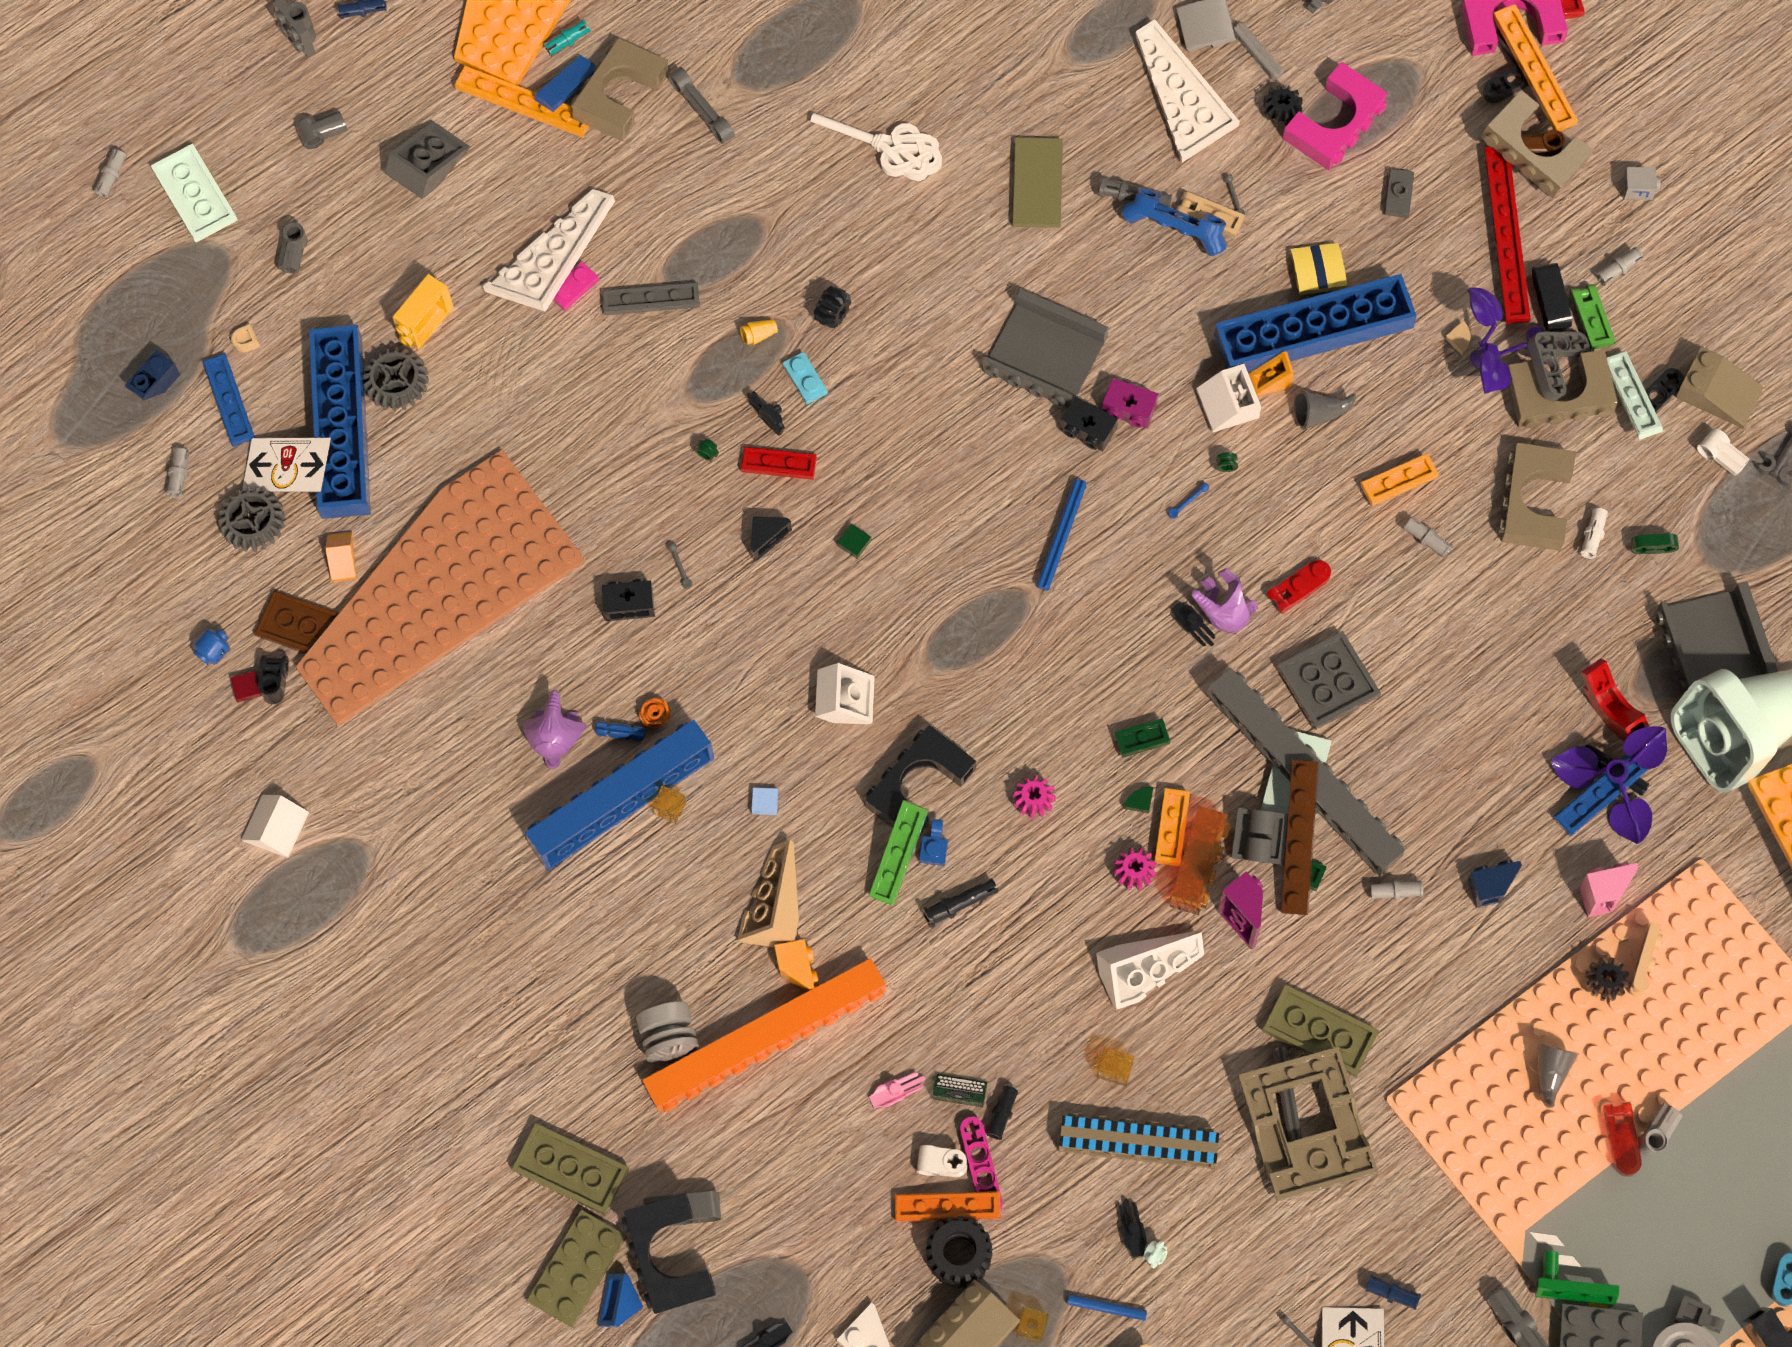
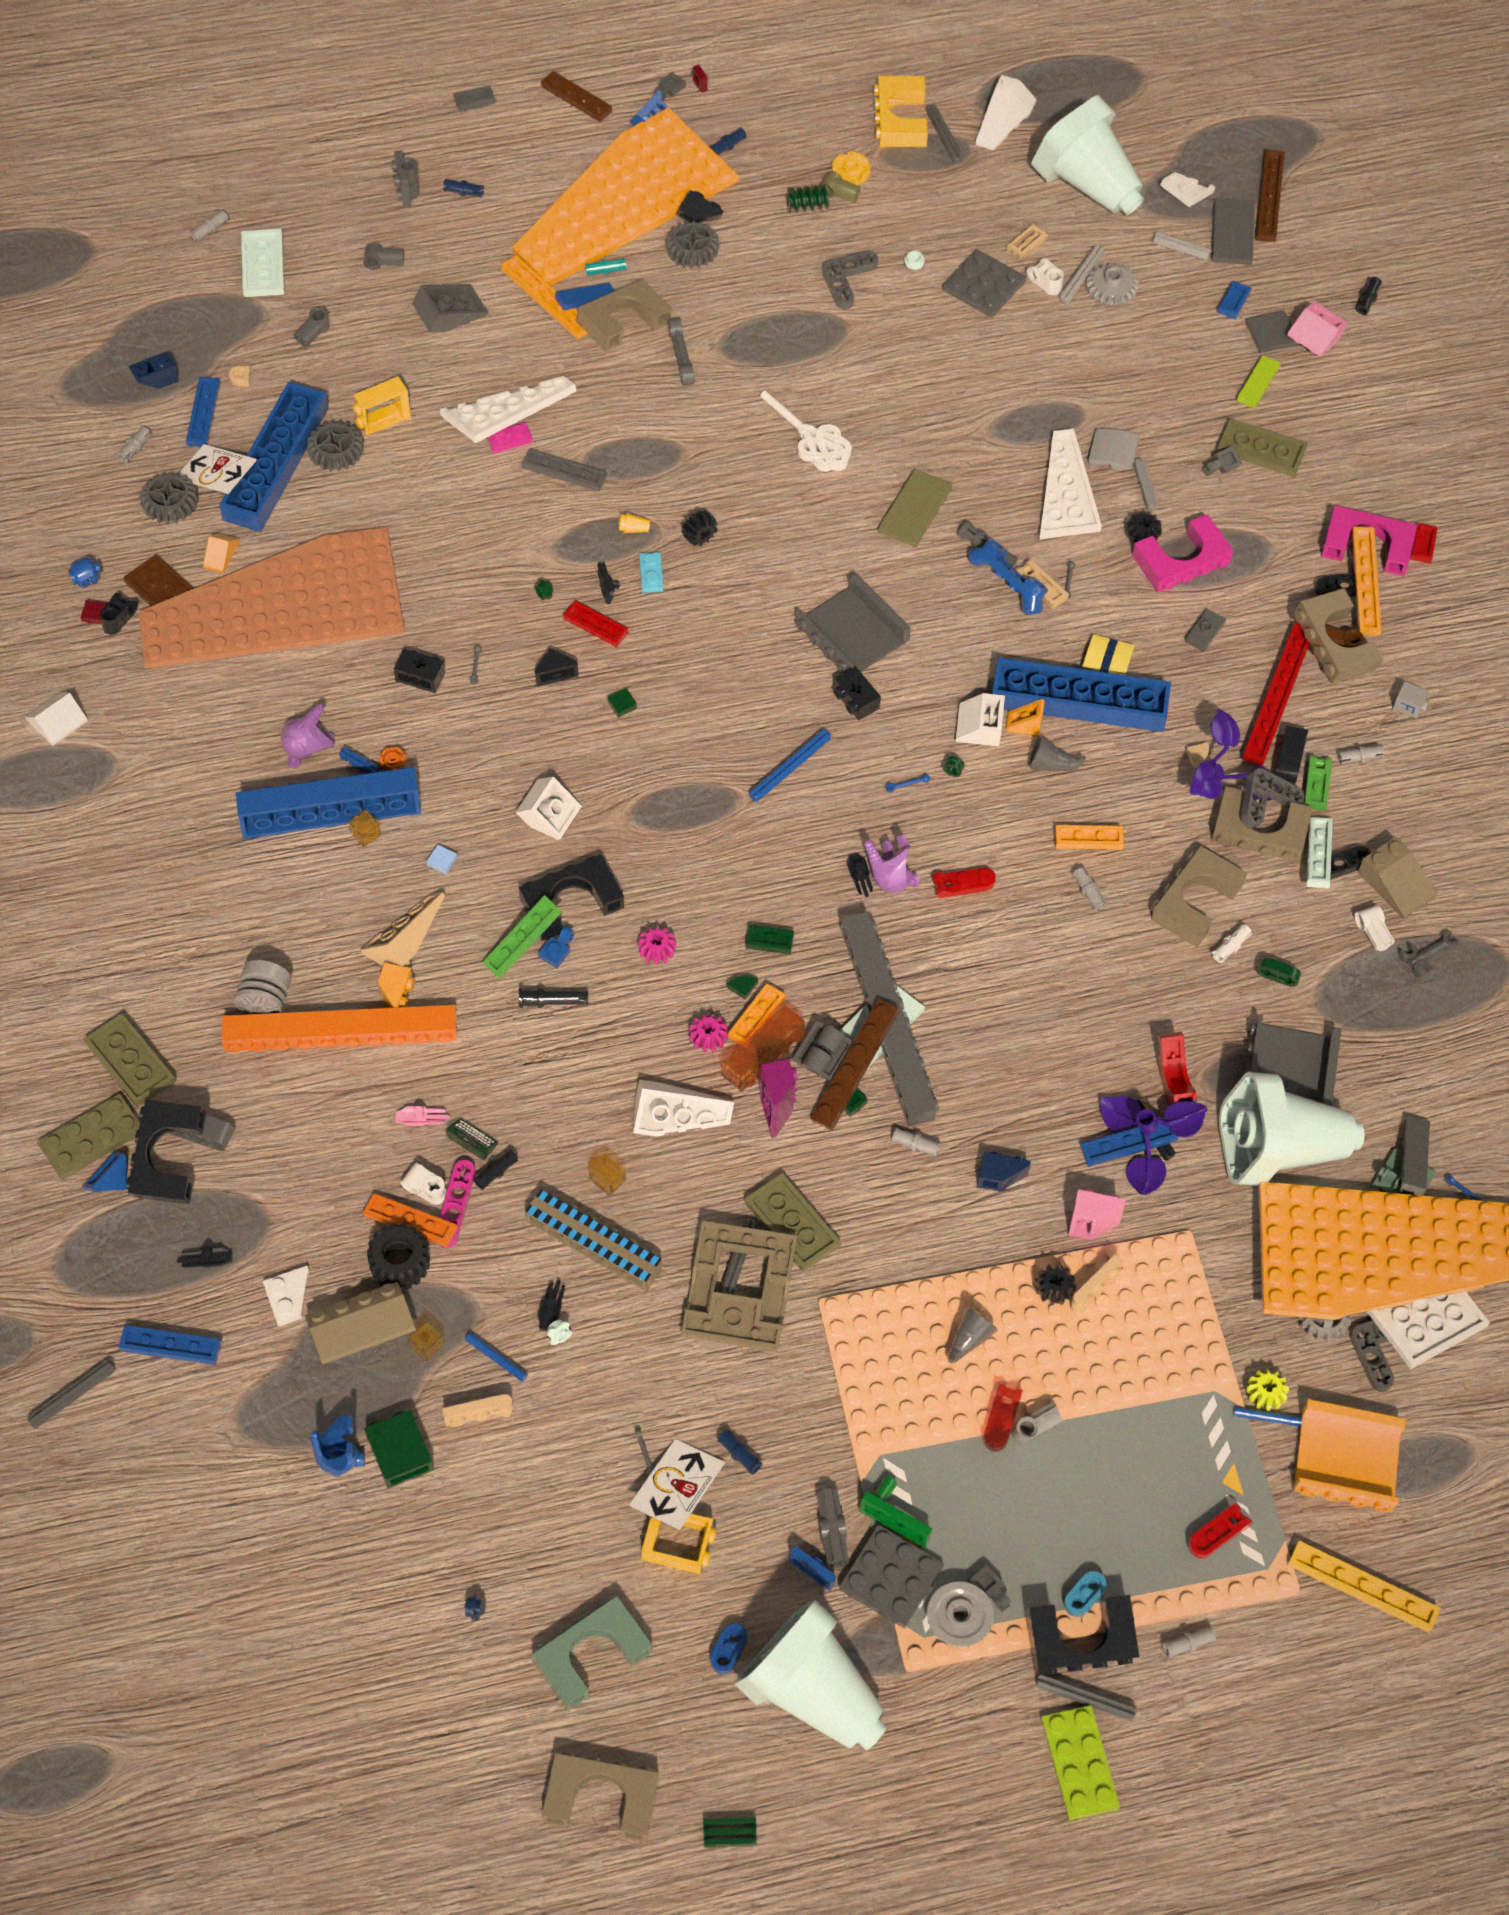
camera: 20 degrees right, 10 degrees down
magenta brick [1102,378,1159,428] -> none
dark grey plate [1277,631,1381,730] -> none

